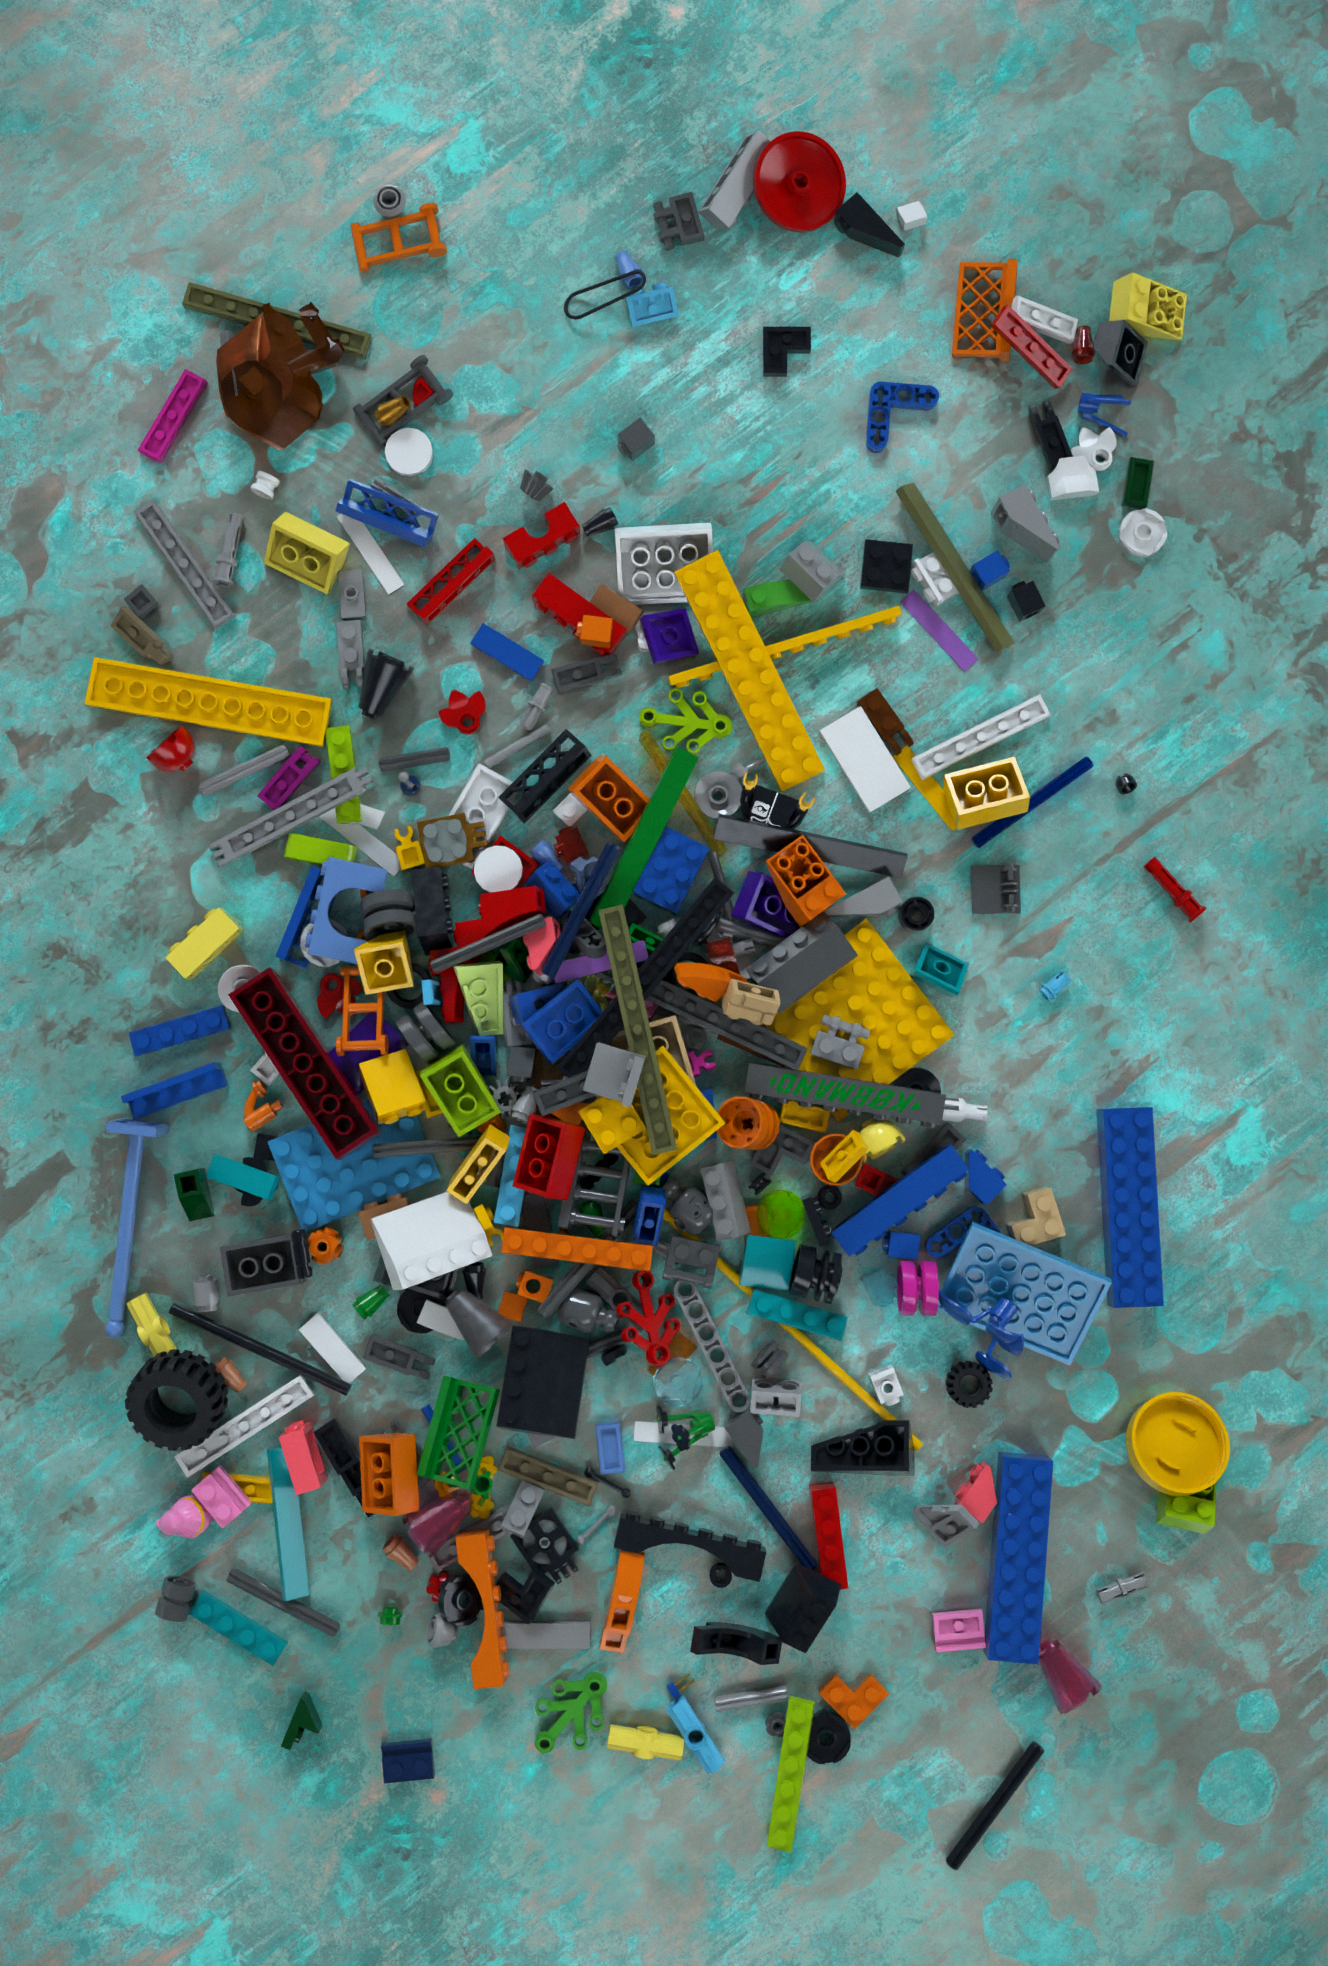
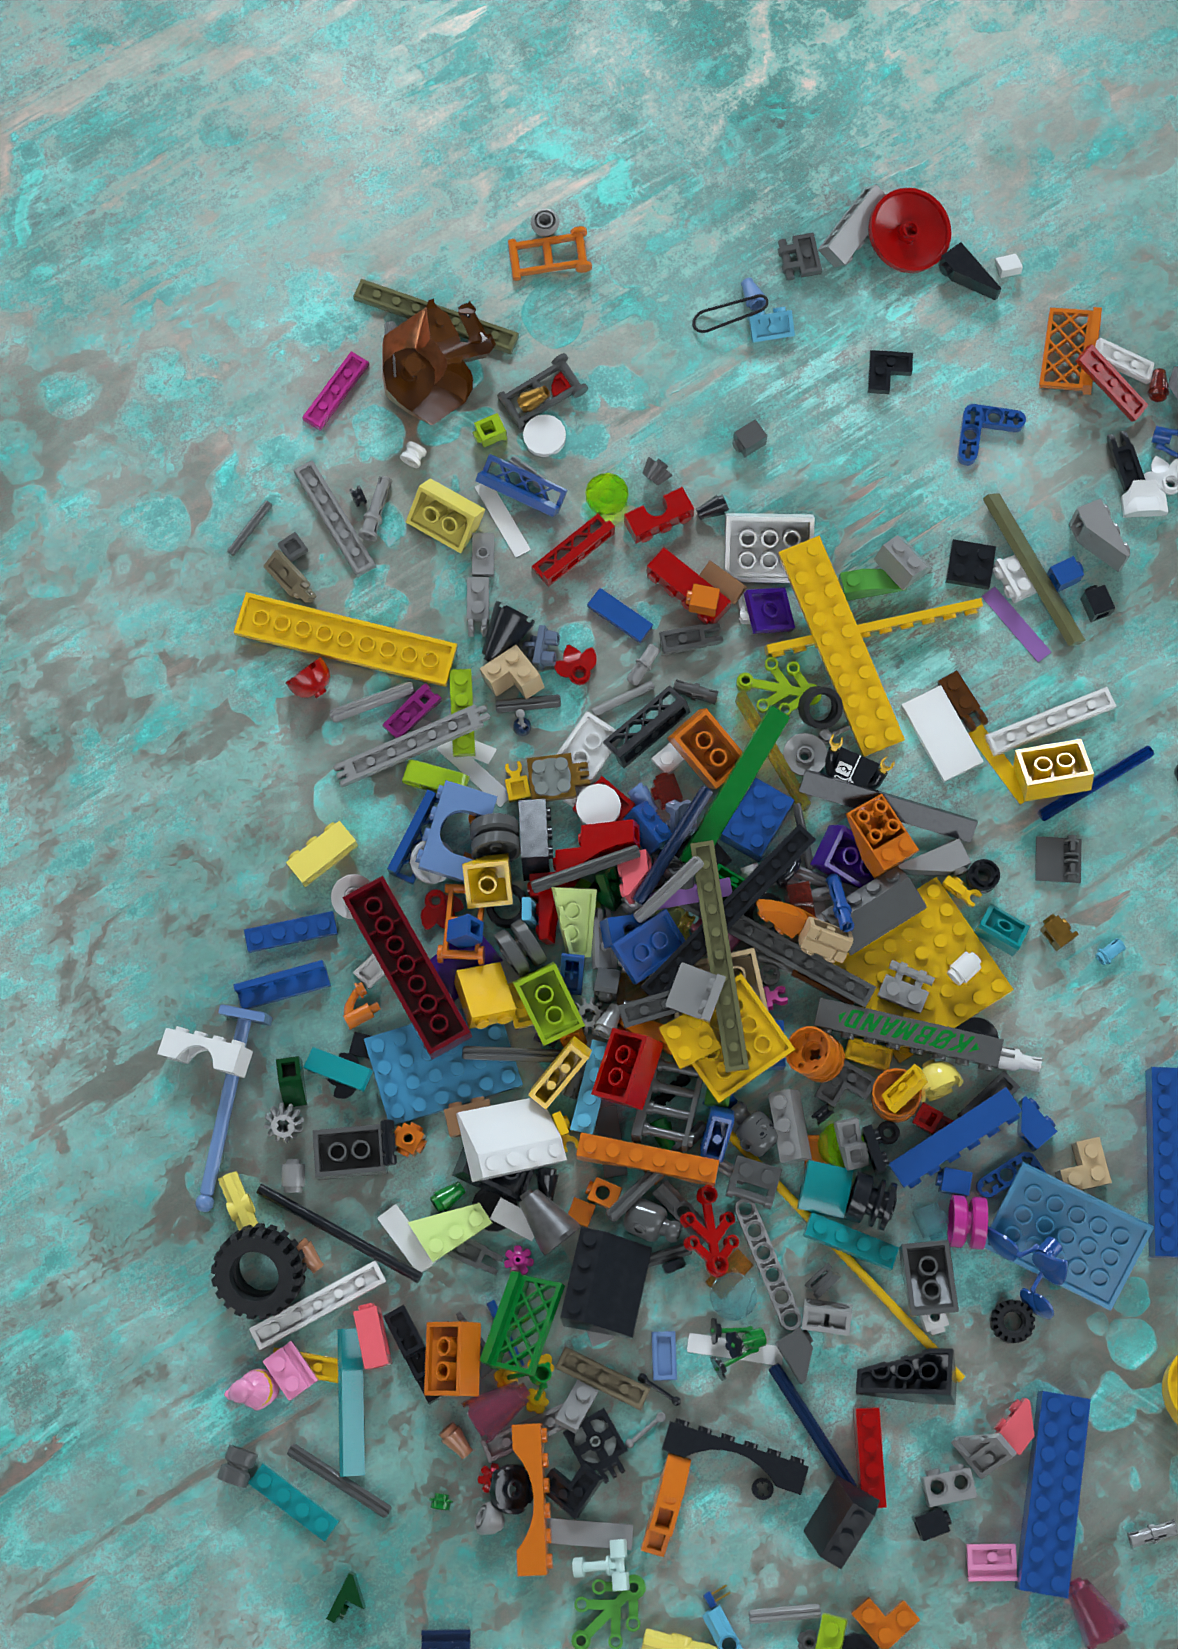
camera: 10 degrees right, 10 degrees down
black arch [690,1622,783,1665] -> none
none -> white arch [157,1026,253,1078]
none -> dark grey bar [227,500,273,556]
none -> light grey gear [264,1103,304,1143]
none -> black bush [349,485,367,507]
none -> yellowish green wing [407,1203,493,1263]
none -> blue brick [446,914,484,949]
none -> lime brick [472,413,507,448]
none -> tan brick [479,645,545,700]
none -> dark pink plant [504,1245,534,1275]
none -> sand blue hips [522,625,560,670]
none -> light aqua bar [572,1539,630,1591]
none -> clear neon green tile [585,473,629,516]
none -> light grey axle [634,856,704,923]
none -> dark grey pin [673,679,719,705]
none -> black tyre [798,686,843,729]
none -> blue pin [826,874,854,932]
none -> light grey slope [834,1117,870,1170]
none -> dark grey slope [899,1240,959,1317]
none -> black brick [911,1506,952,1542]
none -> light grey brick [920,1463,977,1507]
none -> yellow plate [942,875,982,908]
none -> white brick [947,952,981,986]
none -> pearl gold brick [1040,913,1079,952]

